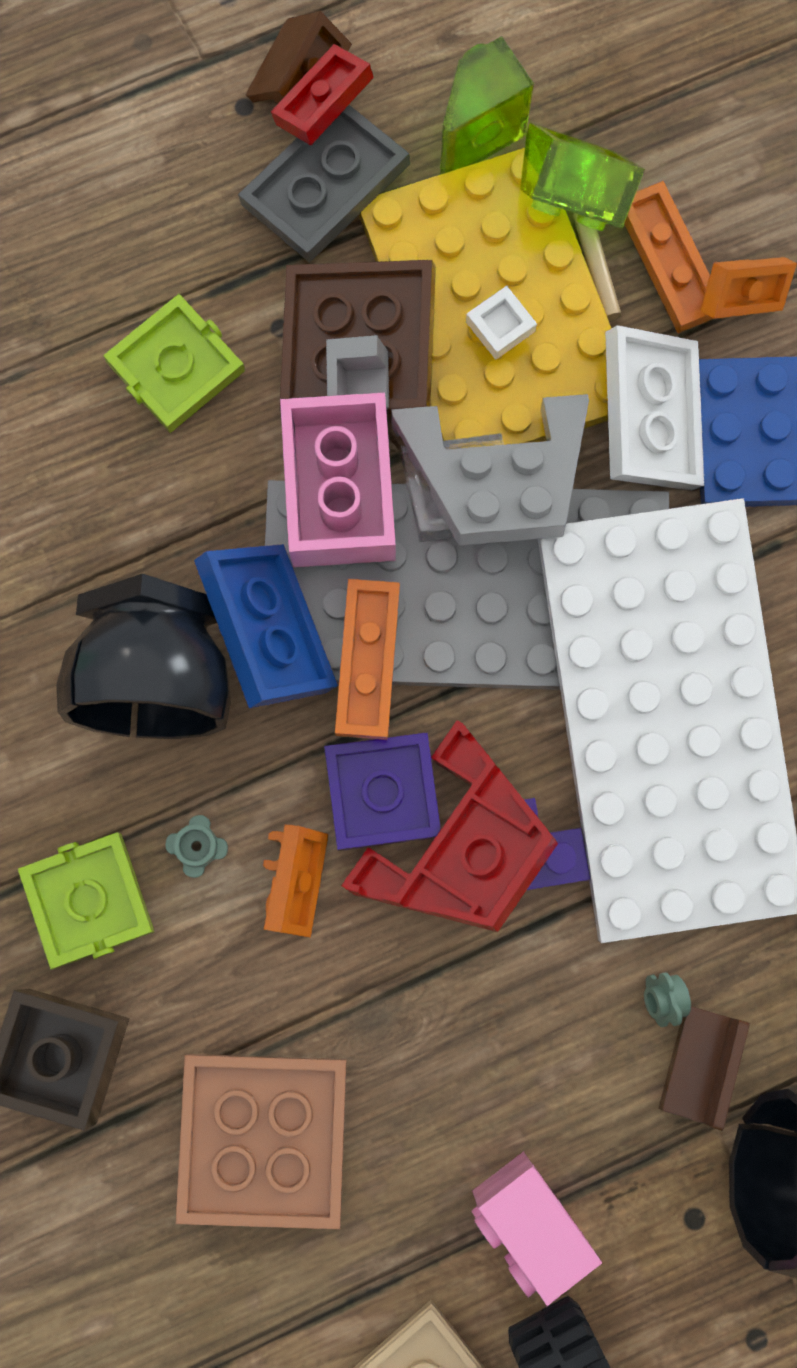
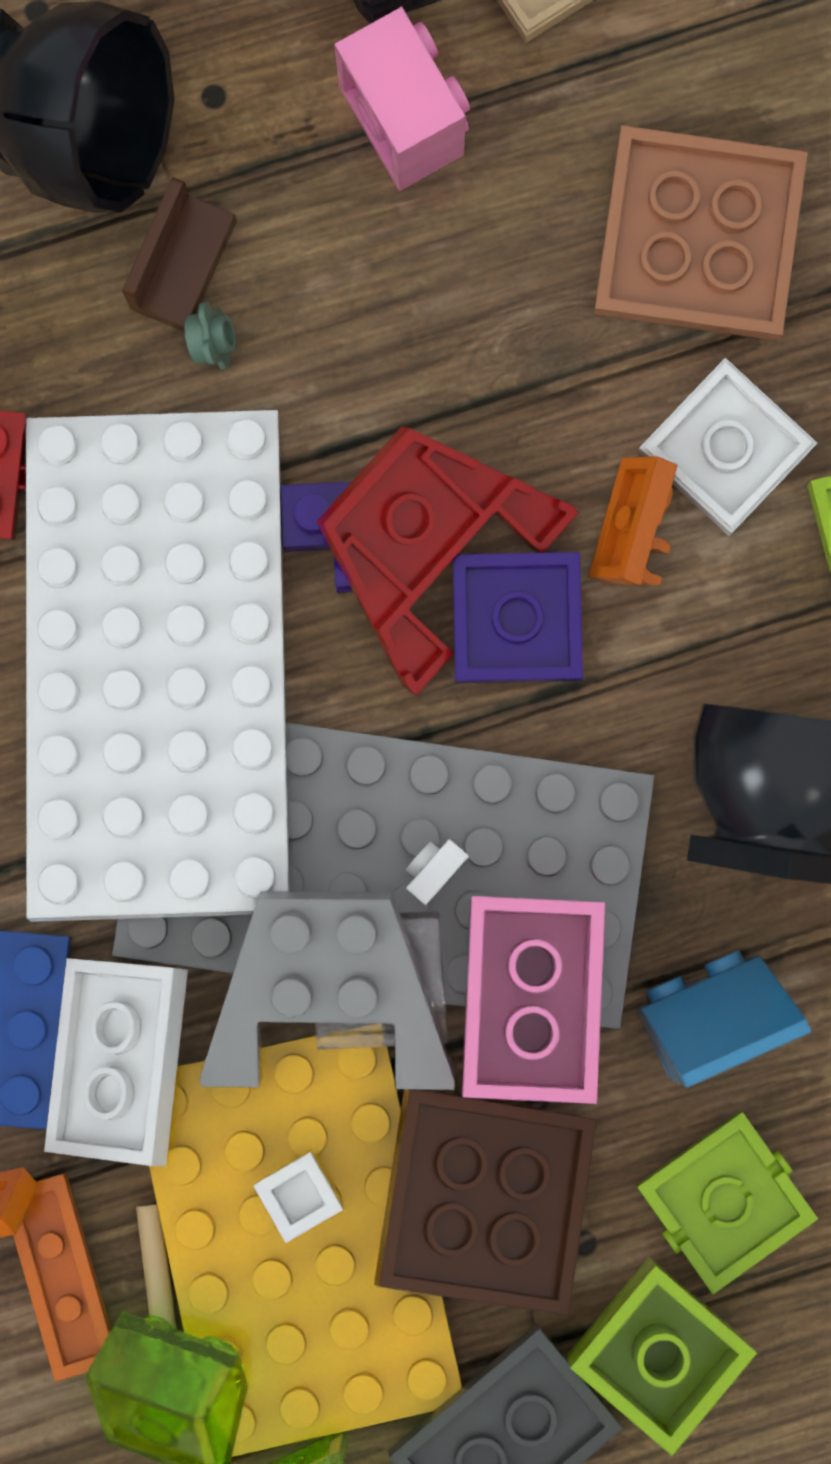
camera: 170 degrees left, 5 degrees up
sand green plate [165,815,228,878] -> none
blue plate [194,544,338,708] -> none
light grey panel [326,335,389,410] -> none
orange plate [335,579,400,740] -> none
none -> white plate [405,839,469,906]
none -> lime brick [566,1257,757,1456]
none -> dark azure slope [637,950,812,1088]
none -> white tile [638,358,817,536]

